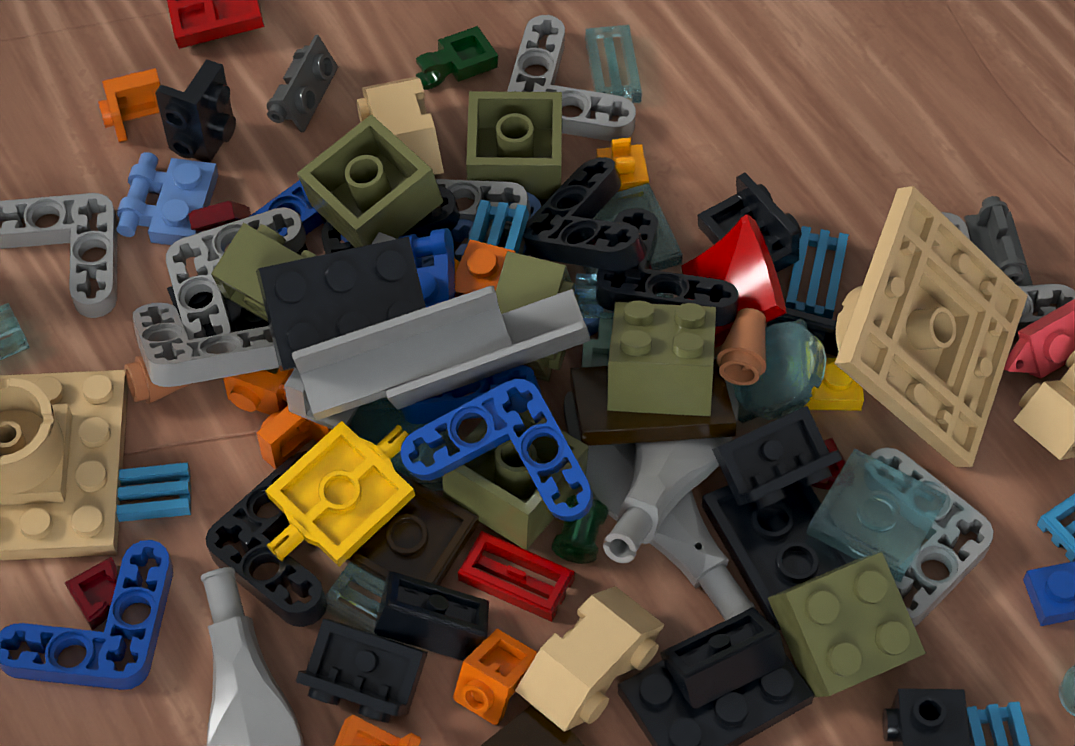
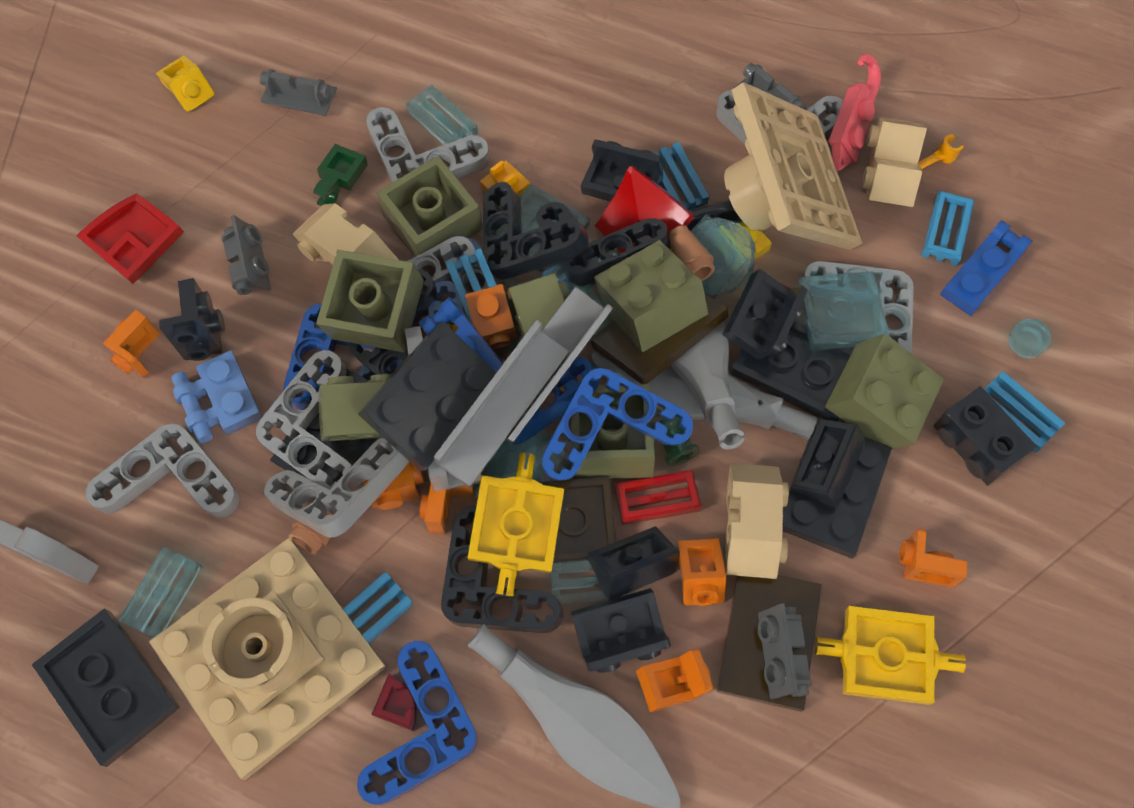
camera: 35 degrees left, 10 degrees up
dark red tile [188,200,251,231] -> none

